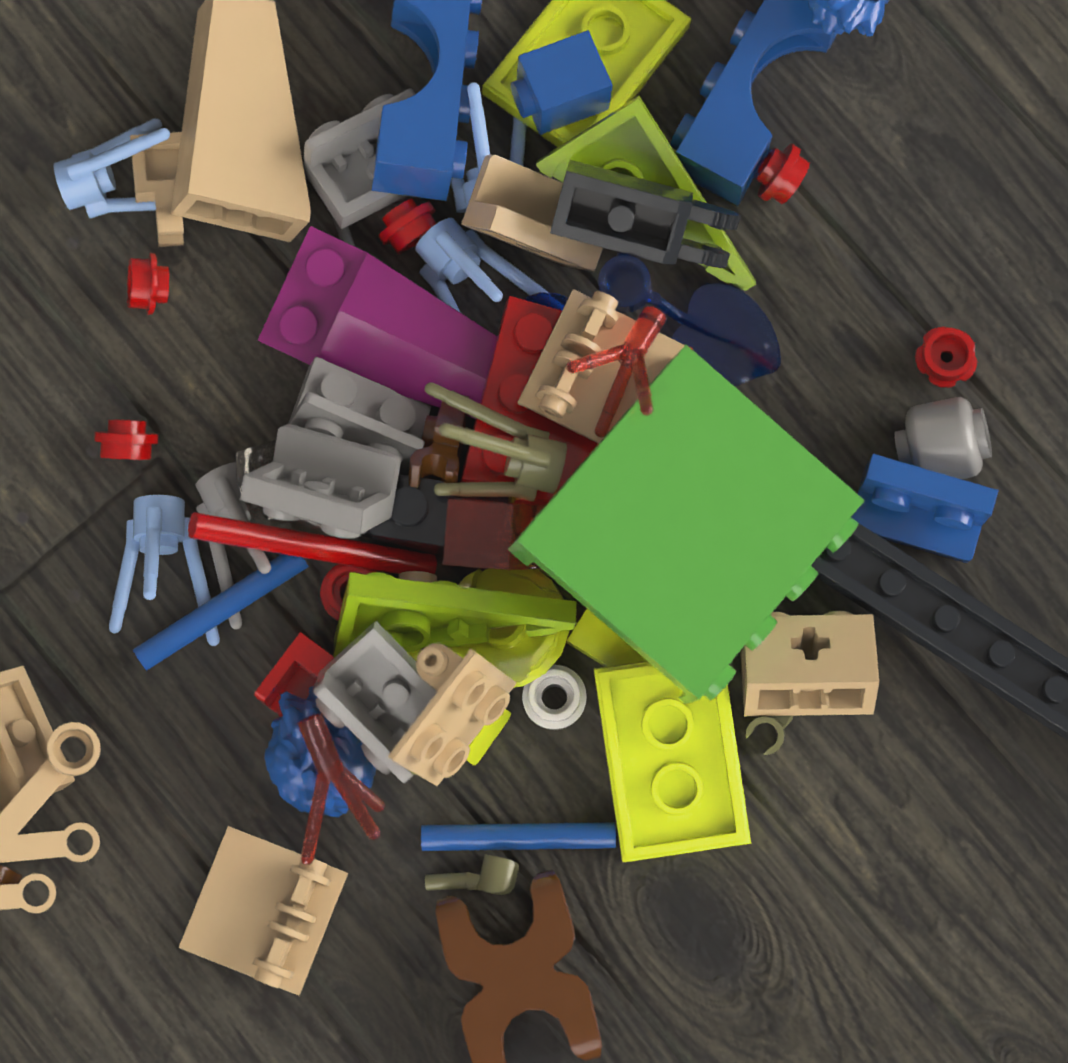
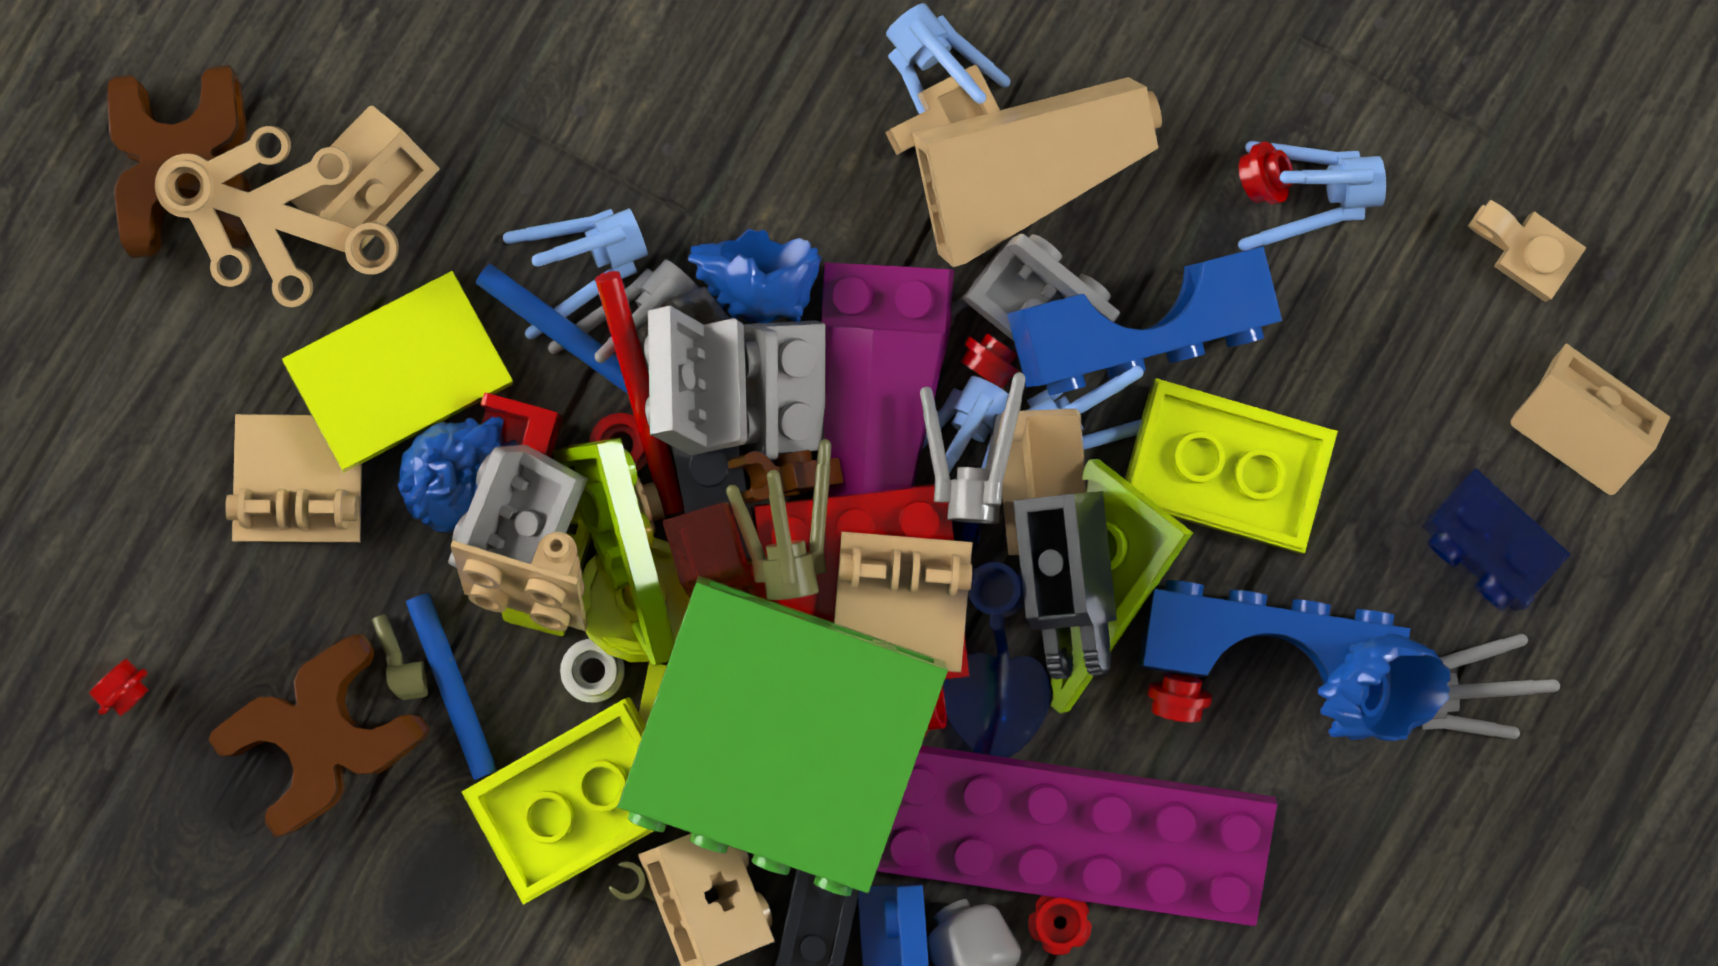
camera: 65 degrees right, 5 degrees up
red plate [94,419,159,460] -> none
red plate [127,253,169,315] -> none
clear red plant [297,713,385,865] -> none
blue brick [510,30,613,135] -> none
clear red plant [567,306,666,437] -> none
none -> neon yellow tile [282,271,513,473]
none -> blue hair [688,229,822,323]
none -> magenta plate [877,745,1277,926]
none -> light grey plant [920,372,1026,524]

